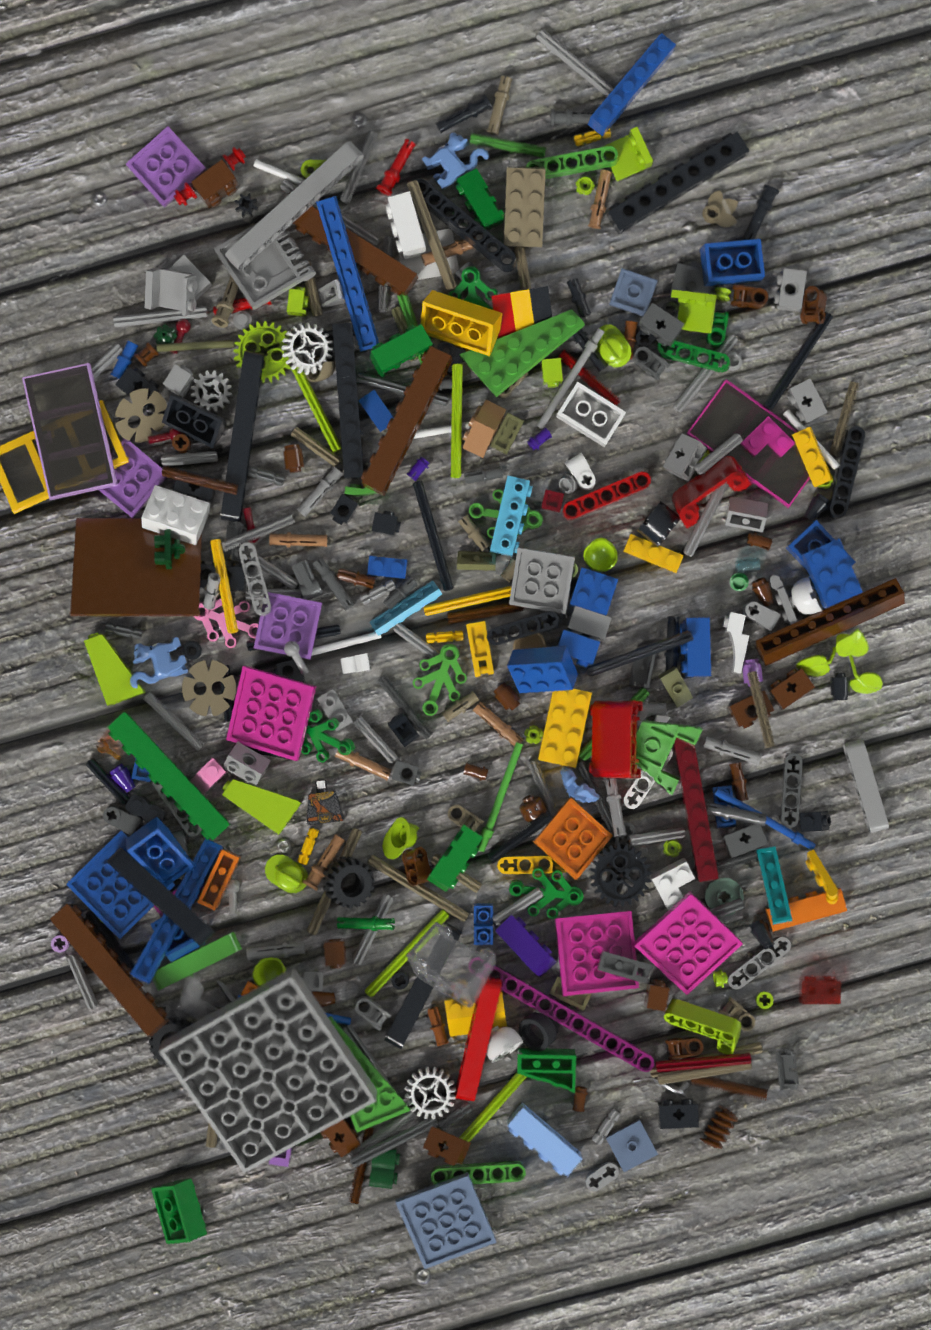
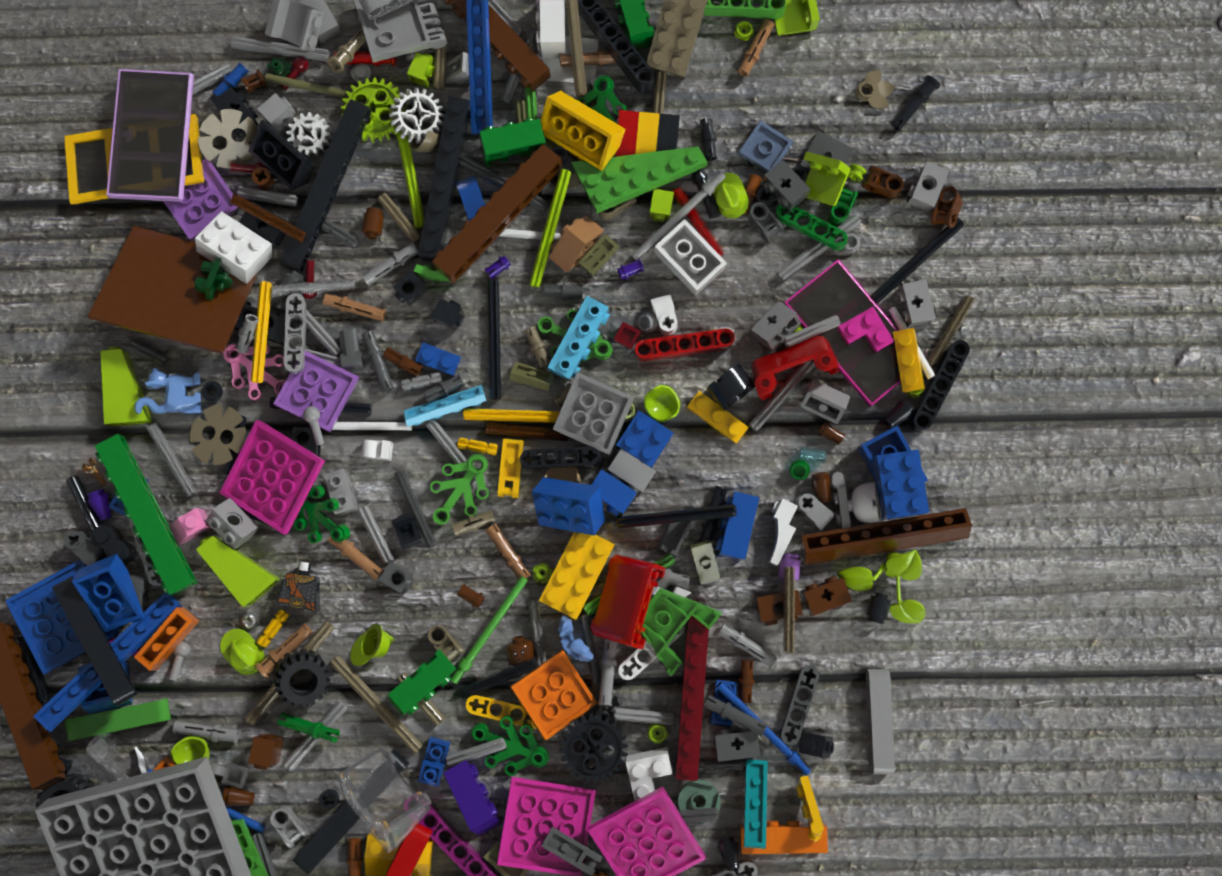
camera: 10 degrees right, 5 degrees down
lime axle [364,909,449,997] -> none
reddish brown piece [402,847,432,886] -> none
reddish brown brick [493,682,521,711] -> none
black brick [607,132,750,235] -> none
blue brick [700,239,765,286] -> none

